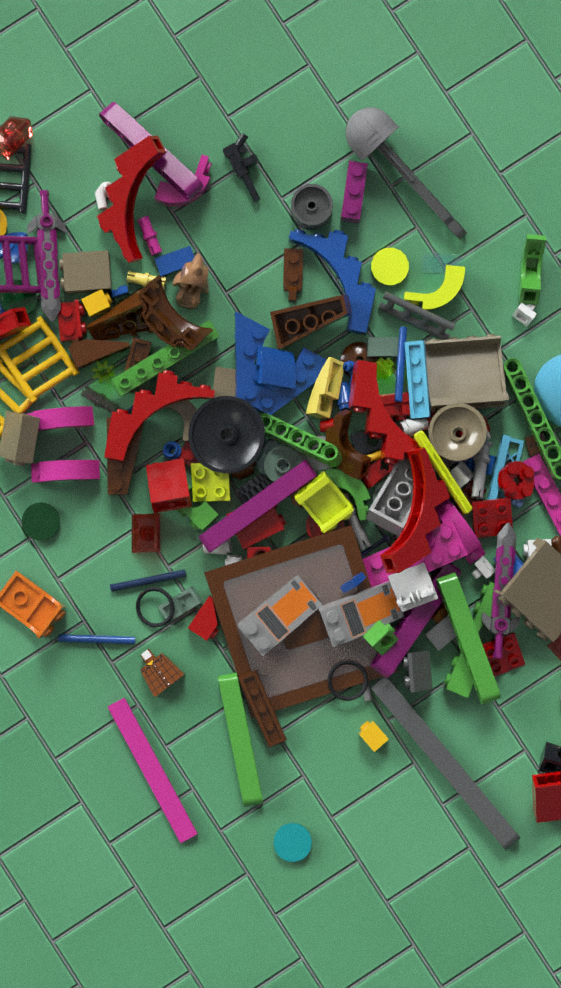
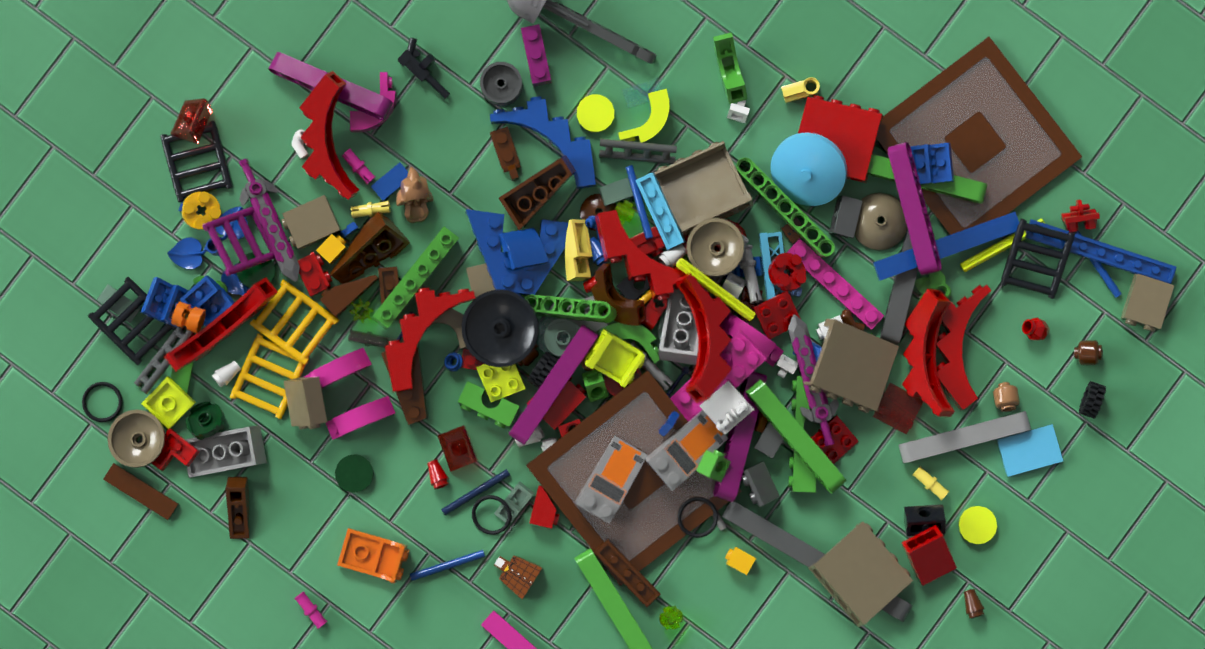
camera: 20 degrees left, 0 degrees up
reddish brown windscreen [138,275,213,350] -> none
red panel [146,458,192,513] -> none
none -> red cone [427,459,449,490]
none -> bright green brick [582,369,609,402]
none -> clear neon green gear [659,606,683,630]
none -> dark tan panel [809,521,913,627]

